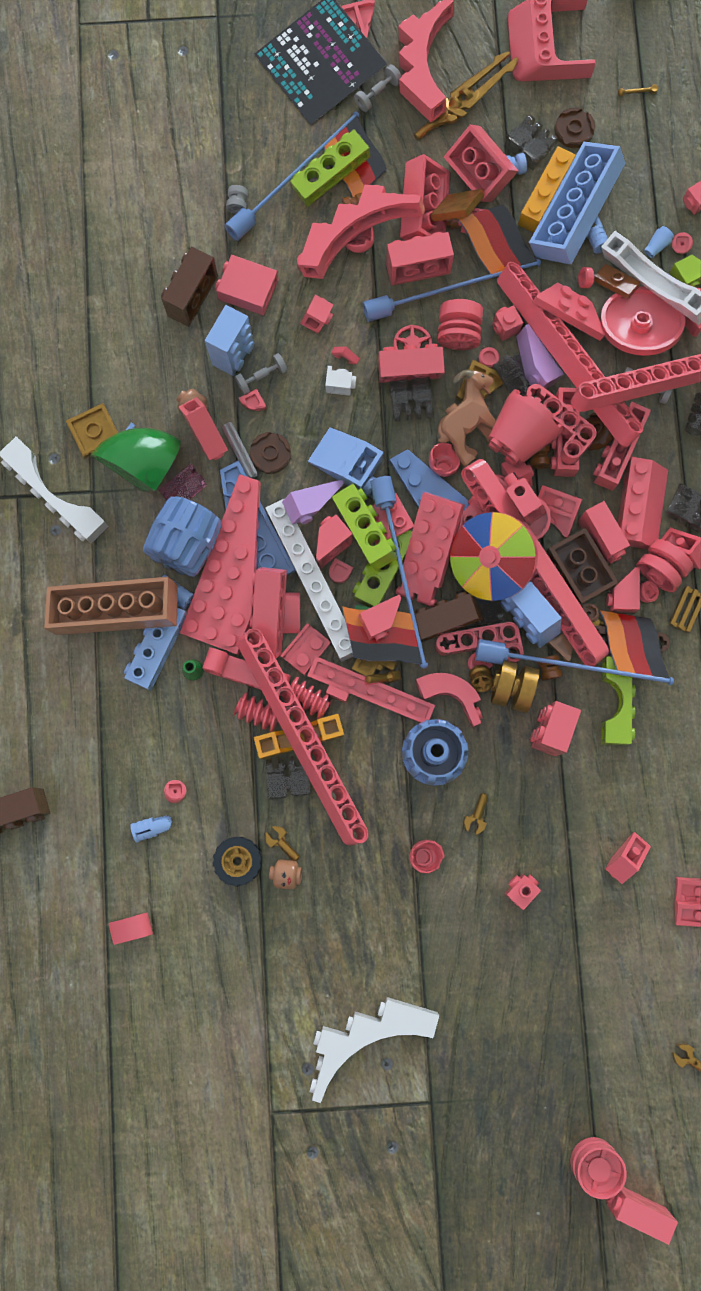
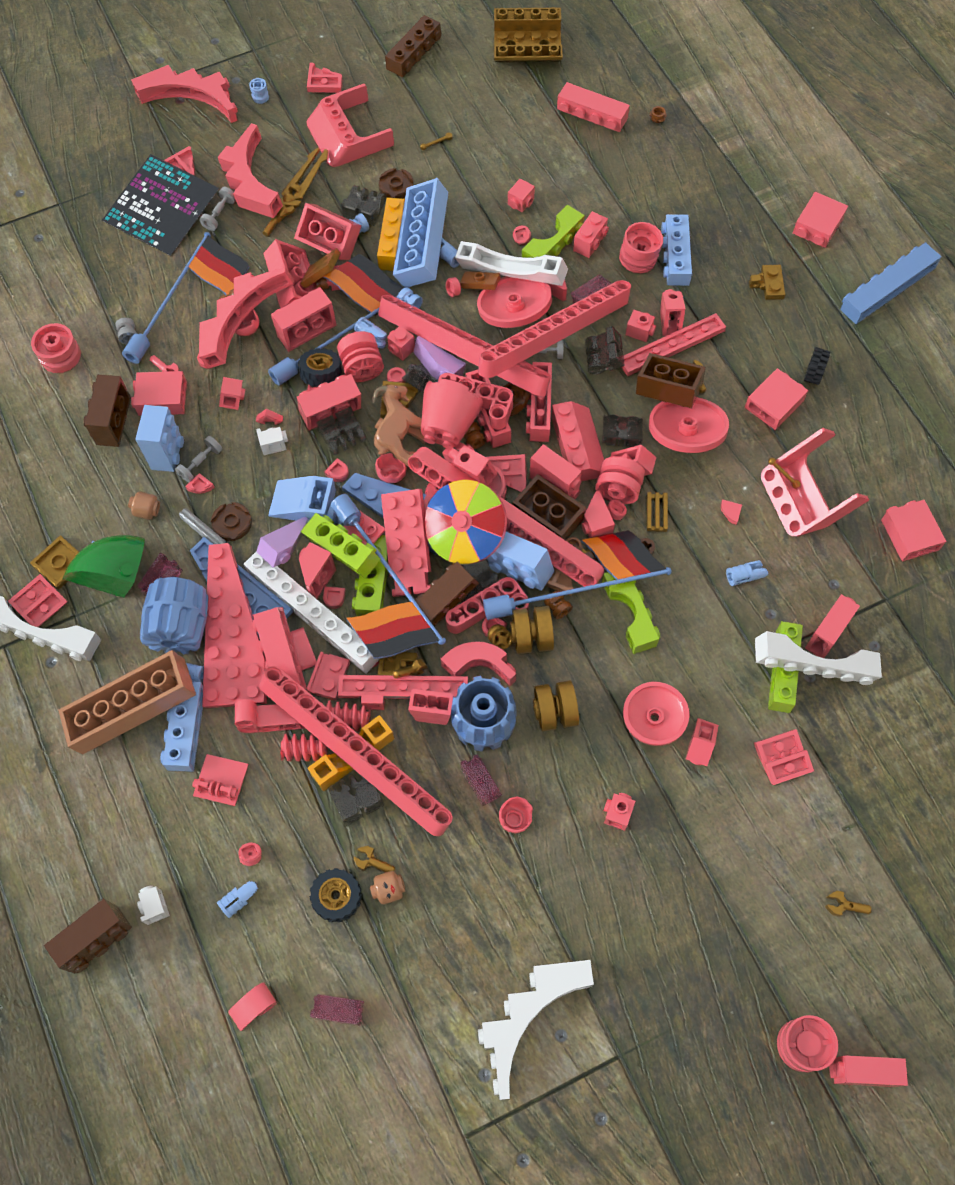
camera: 20 degrees left, 15 degrees down
coral brick [179,397,228,460] -> none
green cone [182,659,203,681] -> none
lime brick [290,129,371,207] -> none
coral slope [358,594,401,641] -> none
pearl gold bar [463,793,488,835] -> none
coral brick [530,701,581,756] -> none
coral wing [532,282,605,341] -> none
light blue cone [644,226,674,258] -> none
none -> coral slope [8,574,68,628]
none -> coral wheel [31,323,81,373]
none -> white brick [137,886,170,925]
none -> coral bar [150,355,179,372]
none -> coral hinge [192,754,249,806]
none -> black wheel [298,348,342,387]
none -> clear pink hinge [310,994,364,1026]
none -> coral tile [324,458,349,482]
none -> light blue hinge [354,317,387,349]
none -> light blue wheel [397,287,423,309]
none -> coral torso [408,689,454,725]
none -> clear pink hinge [460,755,502,806]
none -> pearl gold wheel [533,680,579,732]
none -> coral dish [623,682,689,746]

